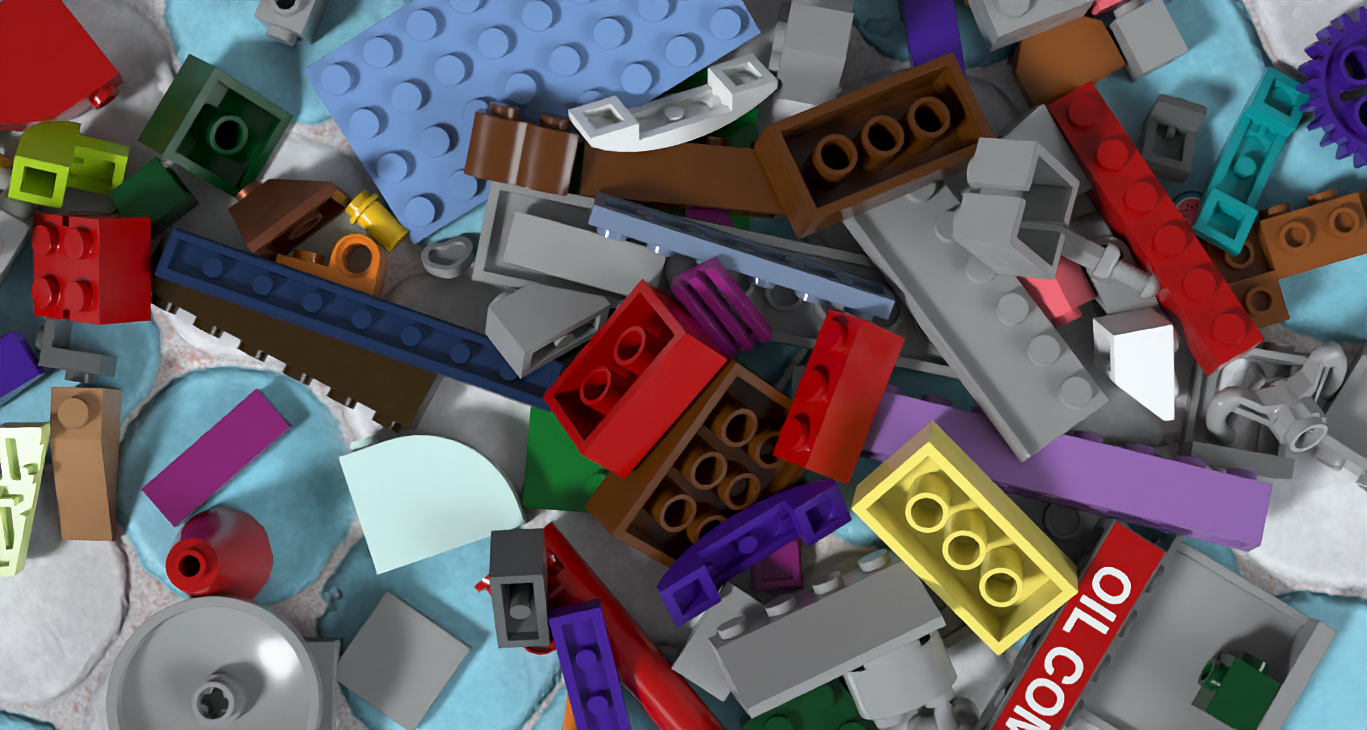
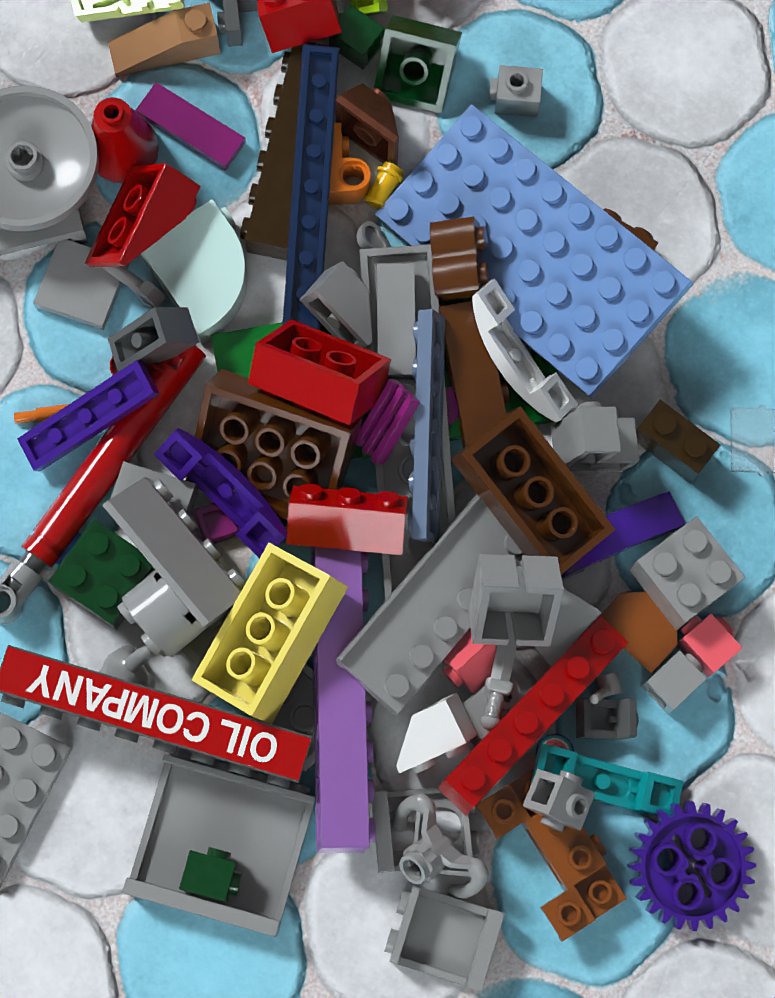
camera: 70 degrees right, 10 degrees down
none -> red slope [85,163,201,267]
none -> light grey bar [103,266,166,309]
none -> light grey brick [523,769,596,832]
none -> light grey hand [590,672,623,704]

